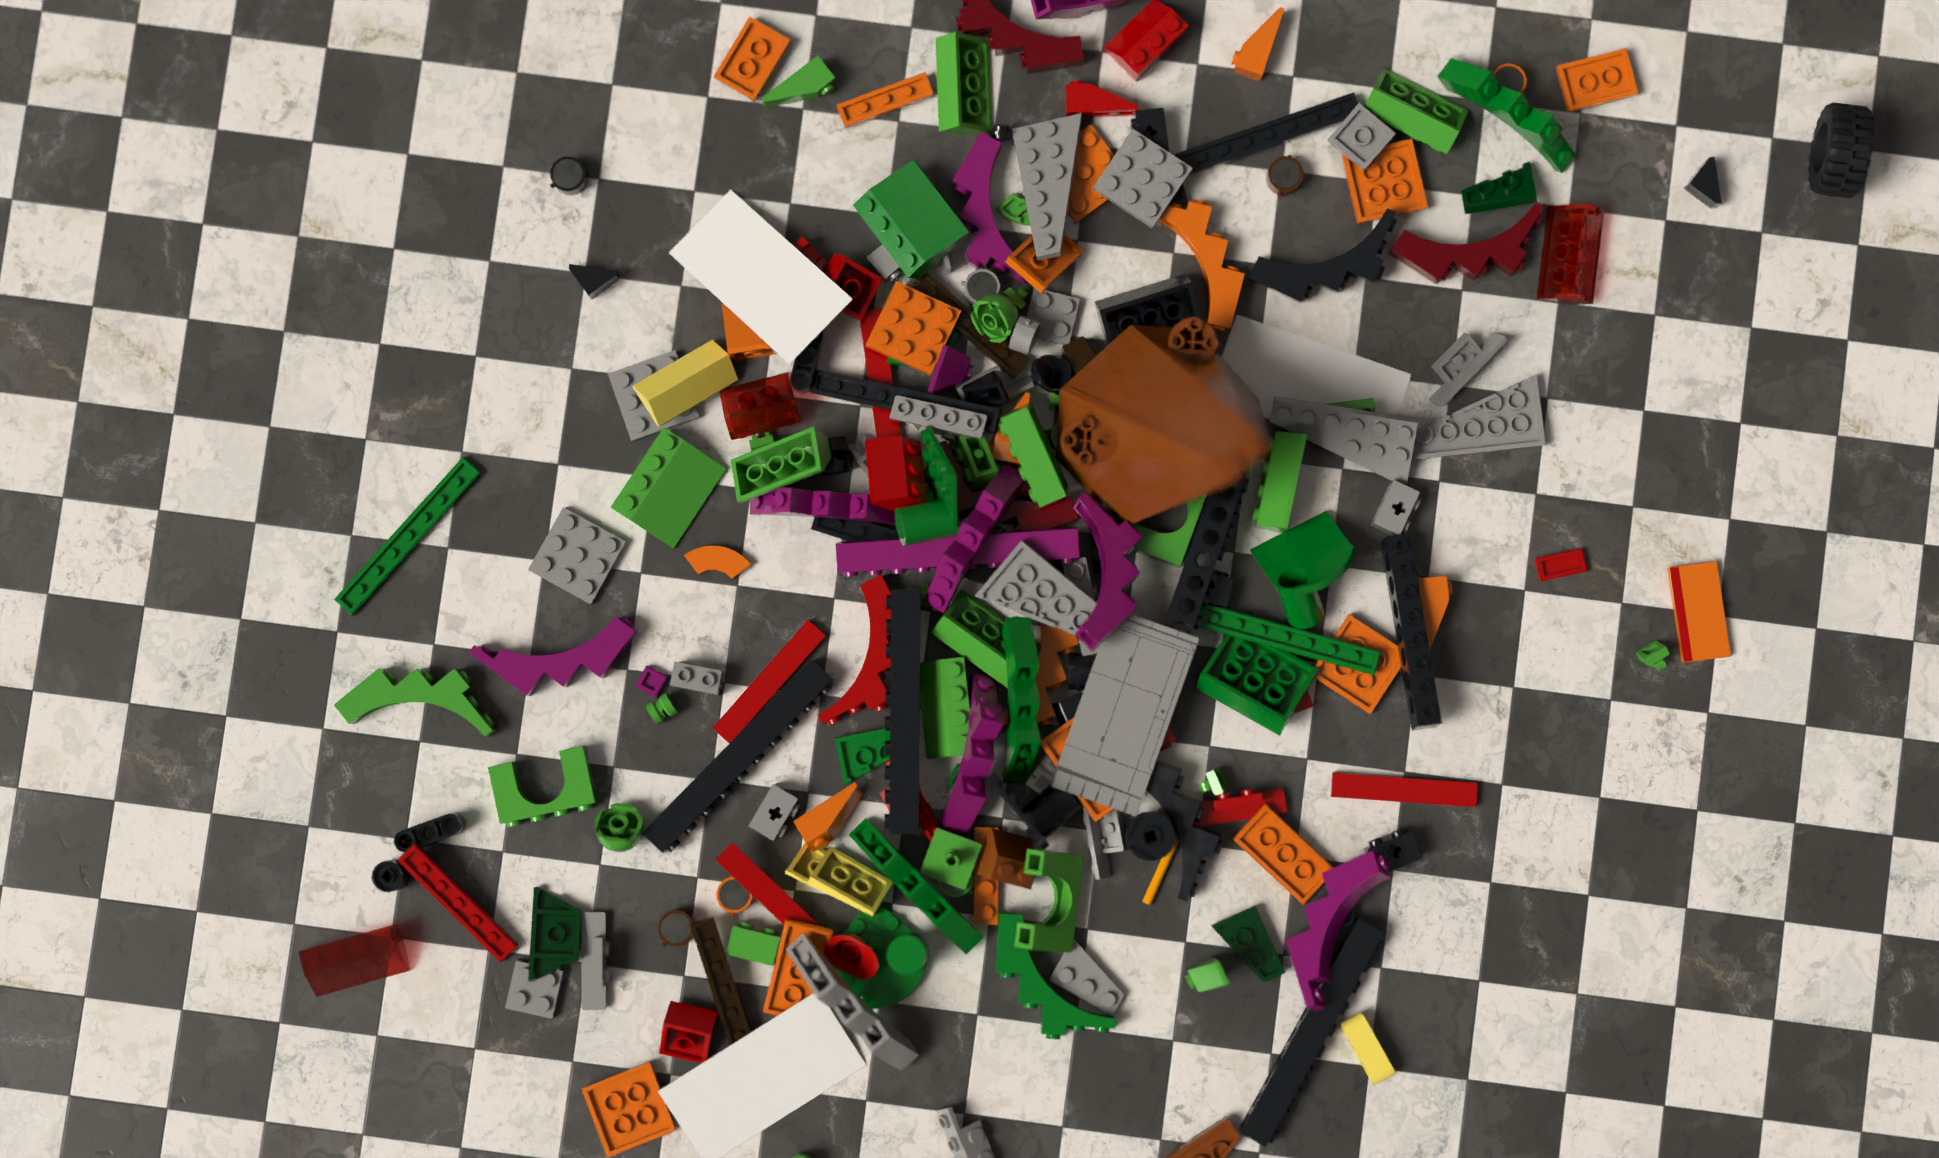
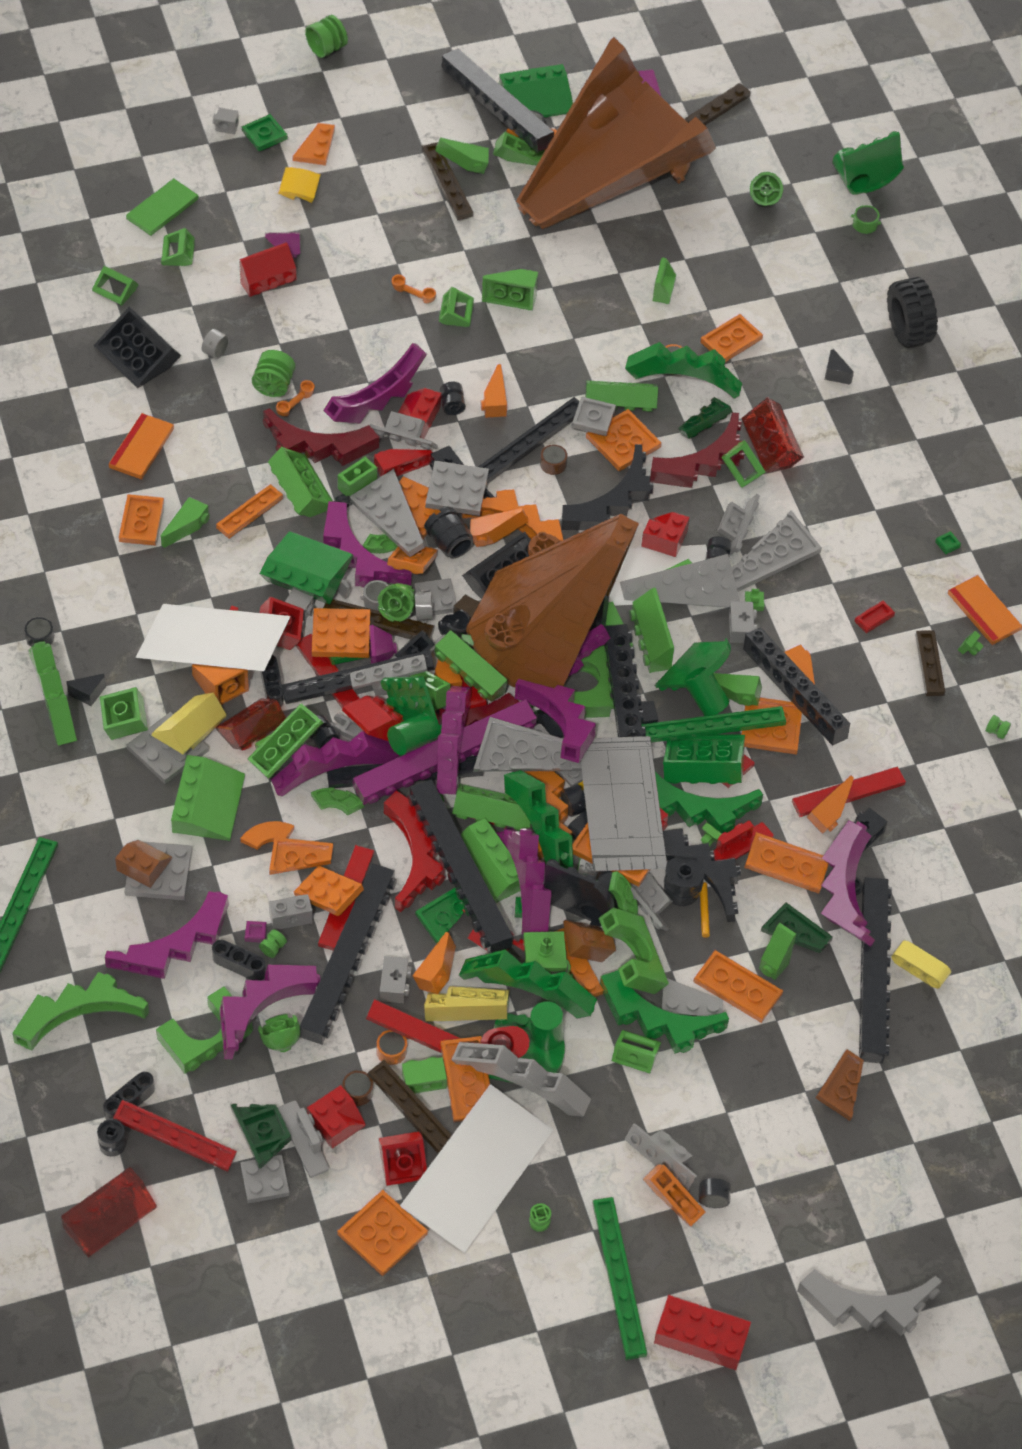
camera: 30 degrees left, 30 degrees down
none -> bright green arch [28,641,77,745]
none -> bright green brick [100,687,148,740]
none -> dark orange slope [115,840,172,888]
none -> black beam [212,940,266,981]
none -> magenta arch [219,965,320,1059]
none -> orange wing [269,837,333,875]
none -> orange plate [293,866,364,916]
none -> red slope [307,1085,366,1149]
none -> bright green tile [311,788,364,816]
none -> bright green brick [338,457,377,496]
none -> light grey bracket [370,411,438,450]
none -> black piece [424,506,473,559]
none -> black wheel [440,381,466,415]
none -> orange slope [470,508,529,547]
none -> bright green tile [608,871,638,915]
none -> bright green tile [611,1030,661,1074]
none -> red slope [641,512,690,557]
none -> green arch [655,772,764,834]
none -> orange tile [693,950,783,1023]
none -> black wheel [705,536,731,560]
none -> bright green slope [713,673,762,706]
none -> bright green tile [722,440,765,488]
none -> bright green tile [744,589,764,611]
none -> orange slope [807,775,854,834]
none -> dark brown plate [915,630,946,696]
none -> green tile [935,531,961,555]
none -> bright green wheel [985,715,1011,740]

